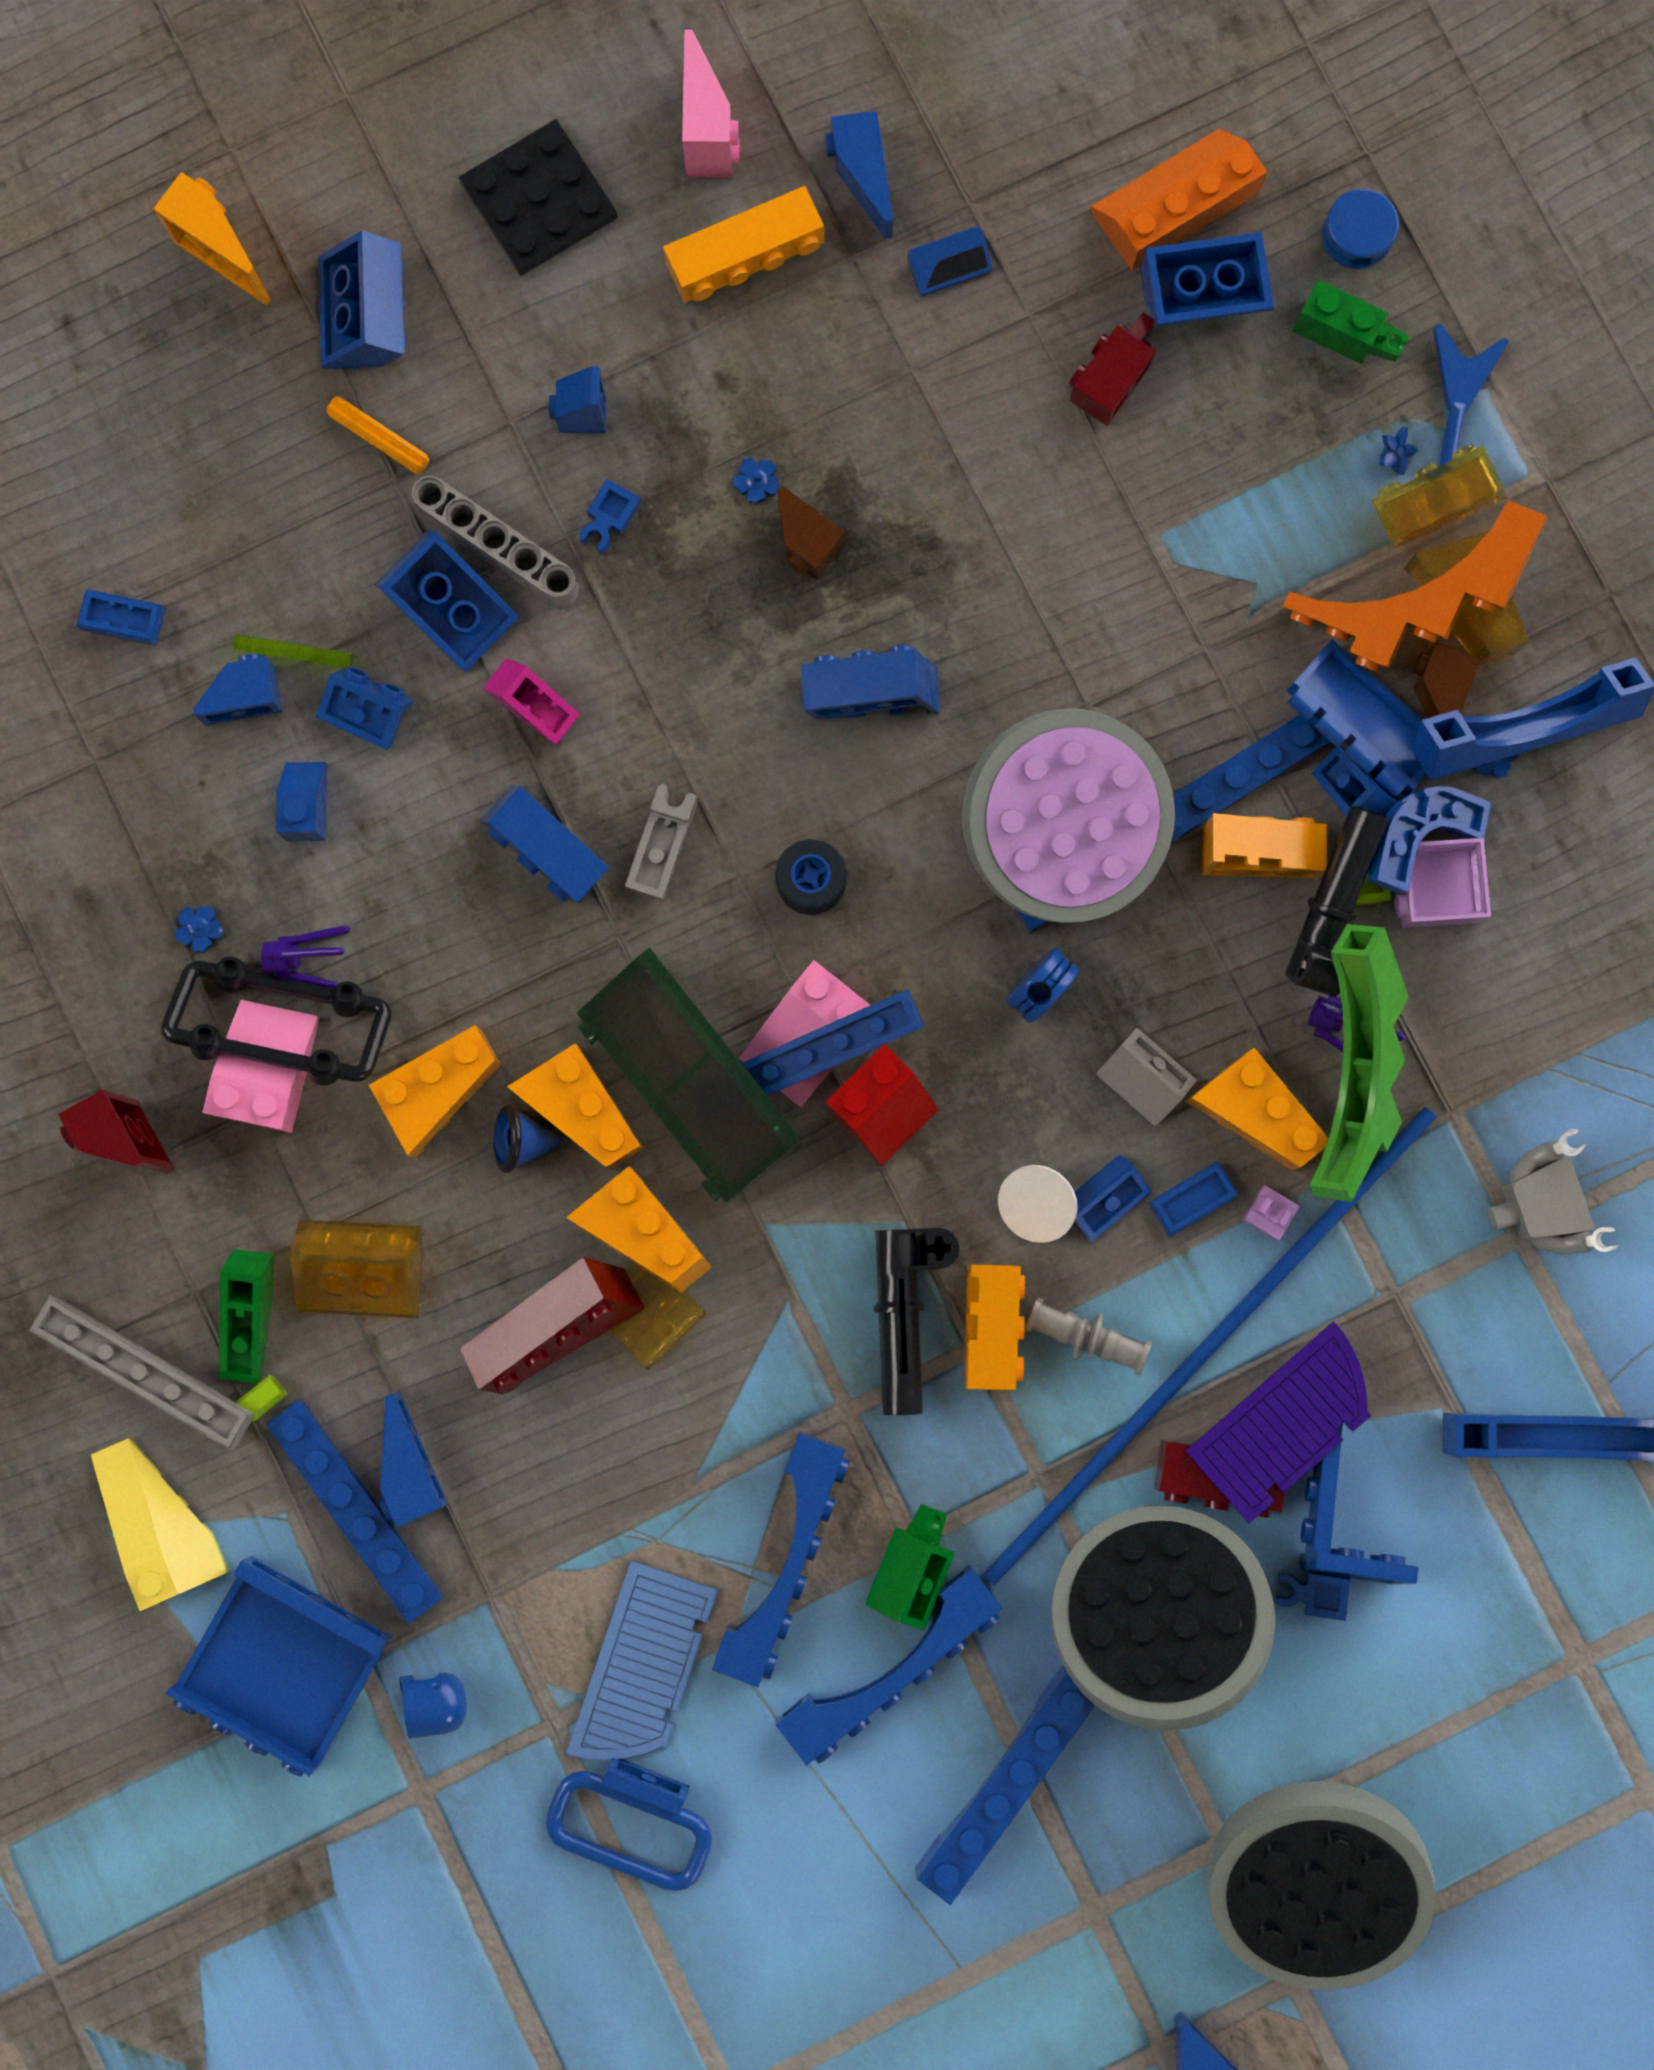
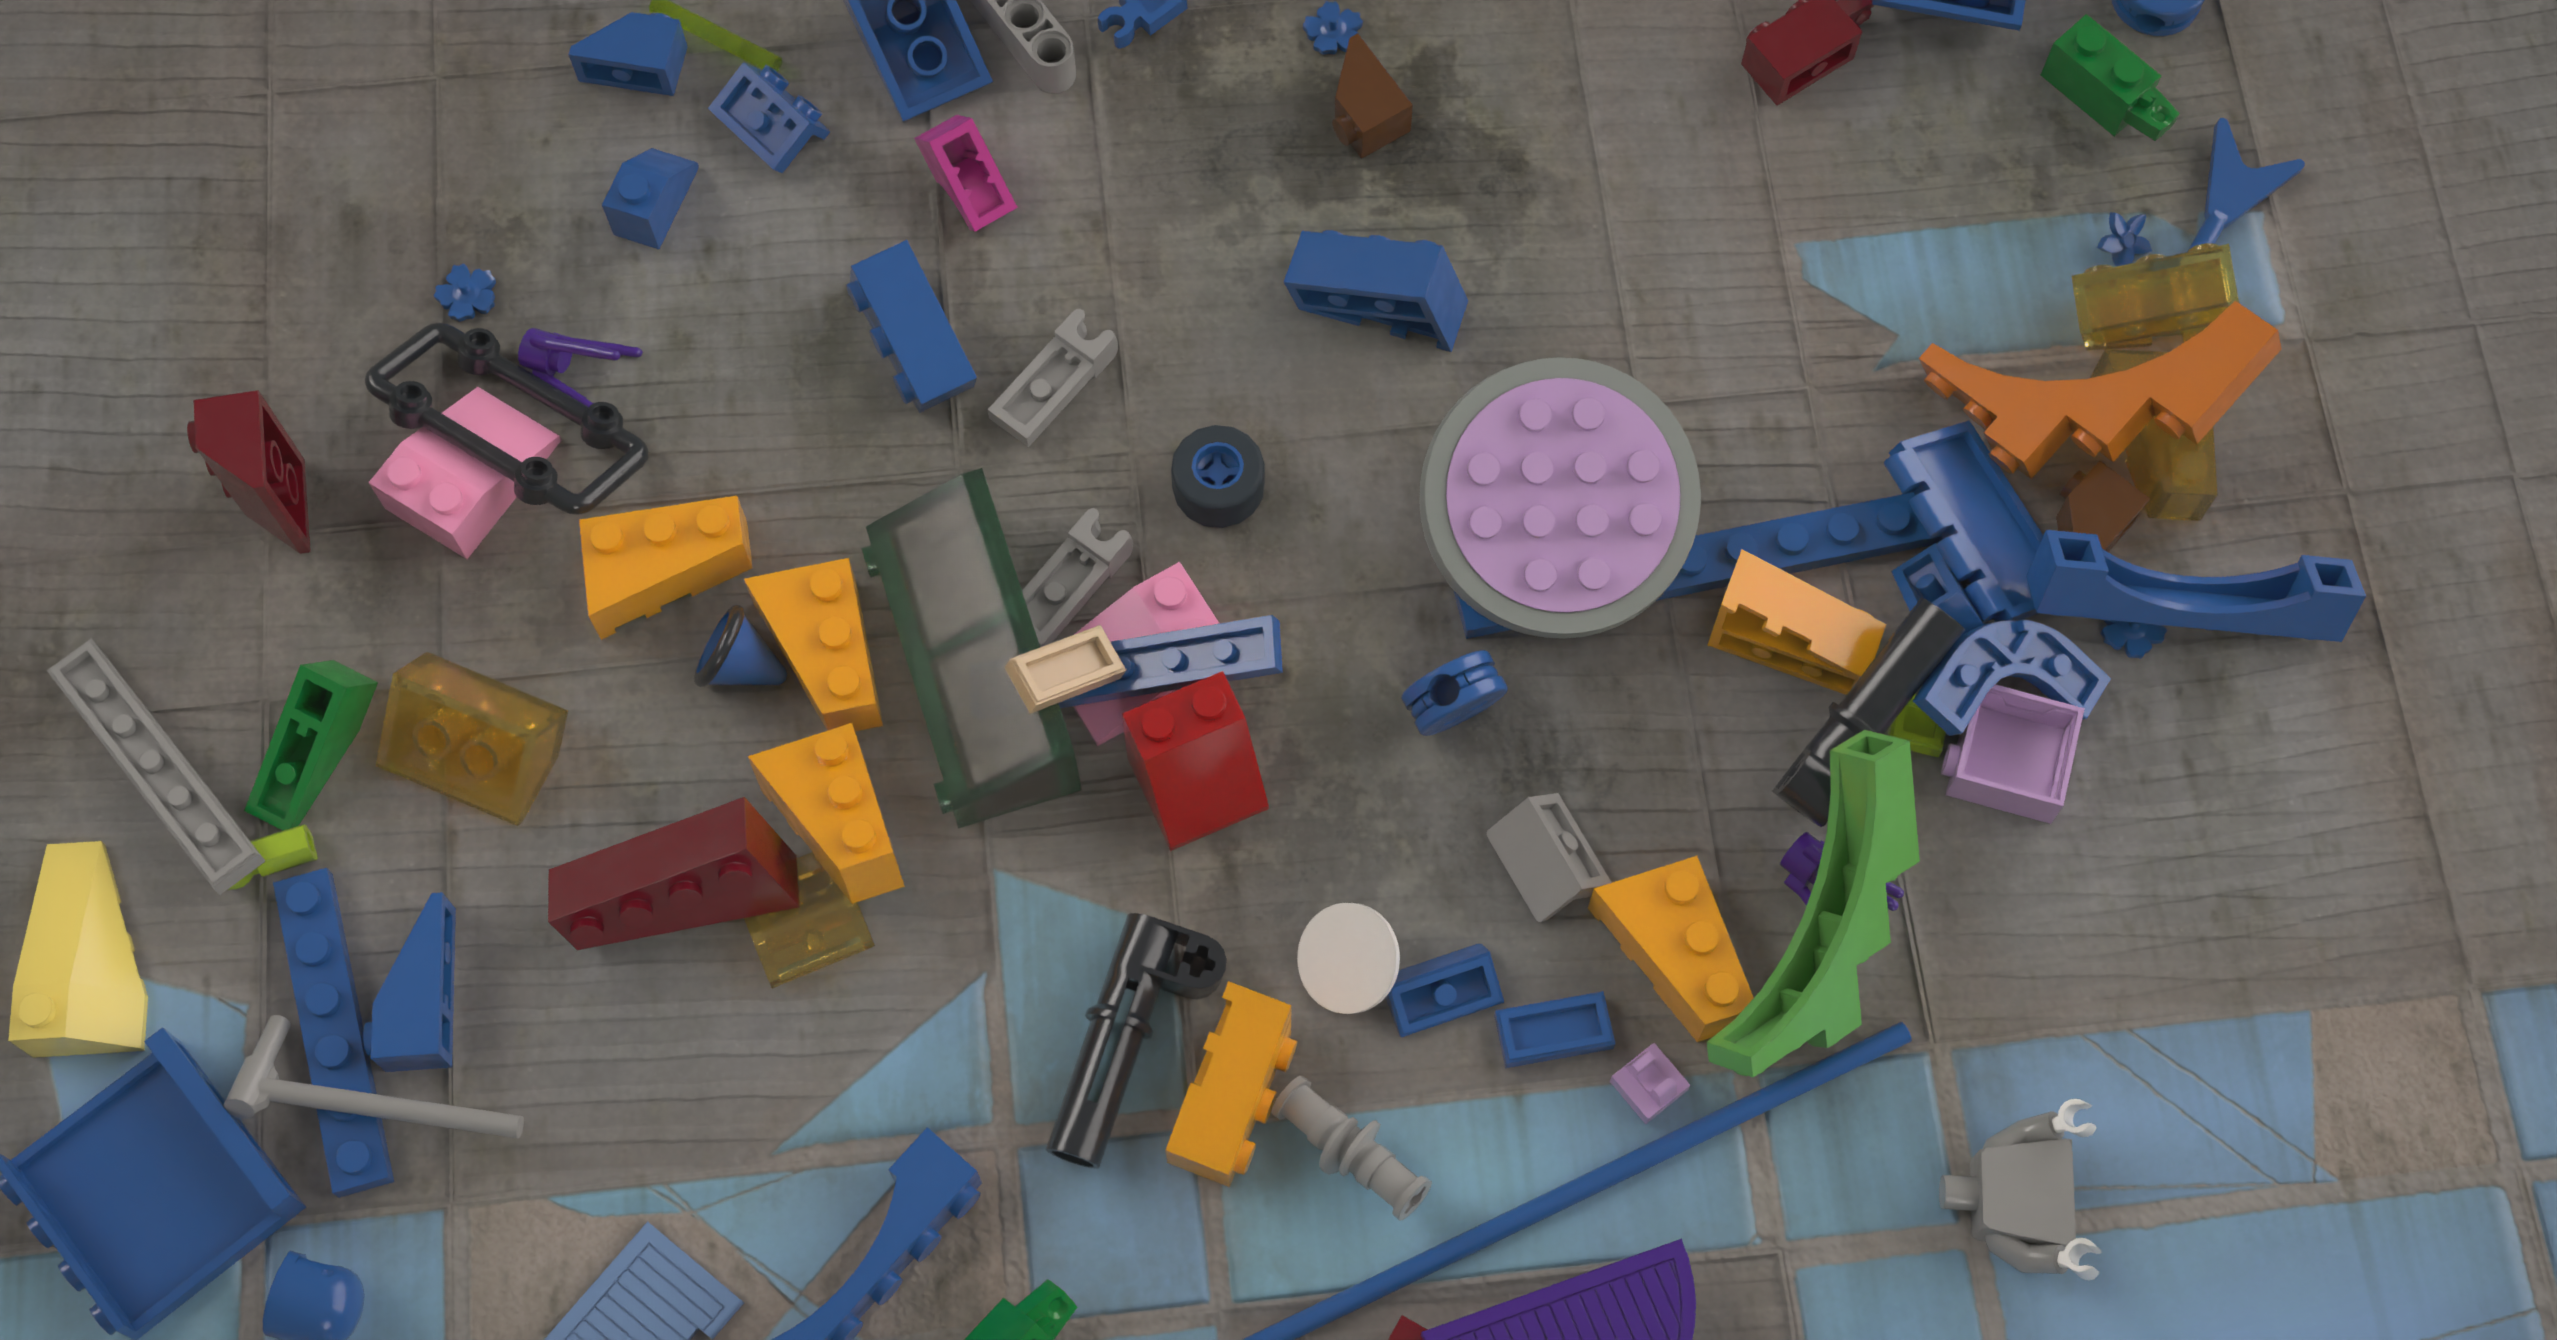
camera: 20 degrees right, 15 degrees down
none -> light grey bar [224,1015,524,1138]
none -> light grey plate [1001,508,1133,648]
none -> tan tile [1004,625,1127,714]

